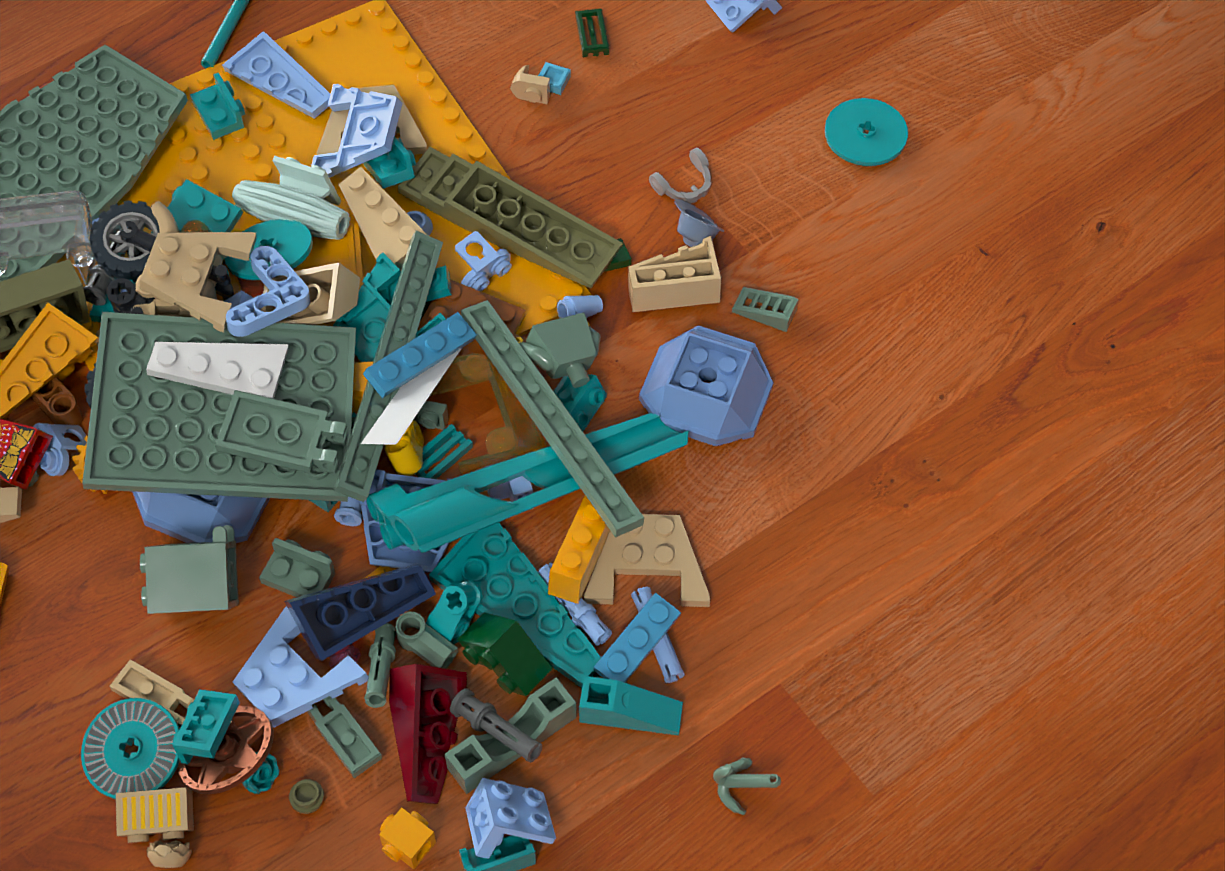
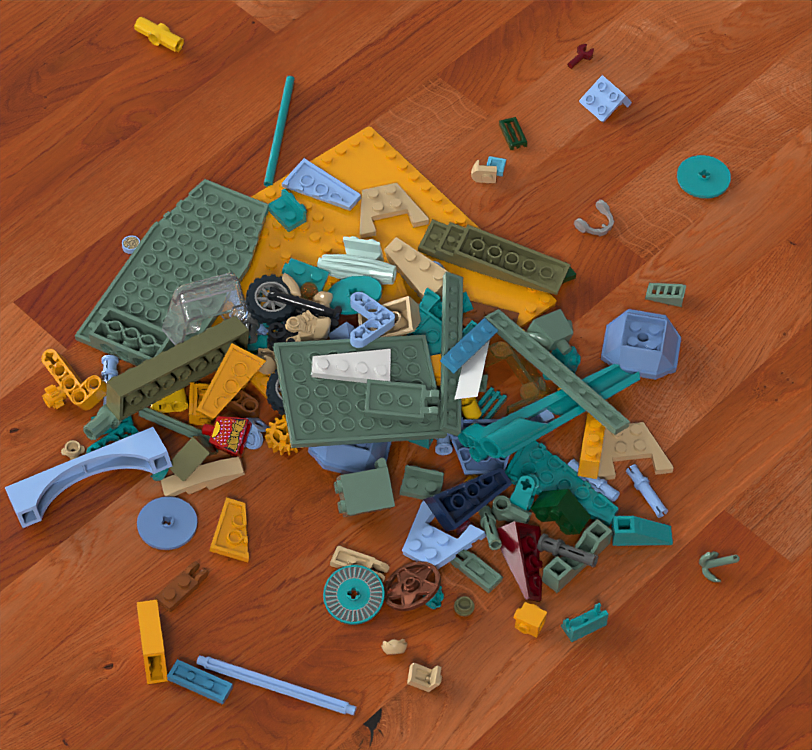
camera: 10 degrees left, 5 degrees down
tan brick [116,787,194,843] -> none
tan wing [140,232,256,332] -> none
teal bracket [172,689,240,764] -> none
light blue wing [311,84,402,178] -> none
teal bracket [363,136,416,189] -> none
light blue bracket [455,231,512,292] -> none
light blue bracket [465,778,556,859] -> none
light blue cone [557,295,603,318] -> none
dark azure plate [593,592,681,683] -> none
tan wedge [628,236,721,312] -> none
sand blue piece [674,199,725,247] -> none

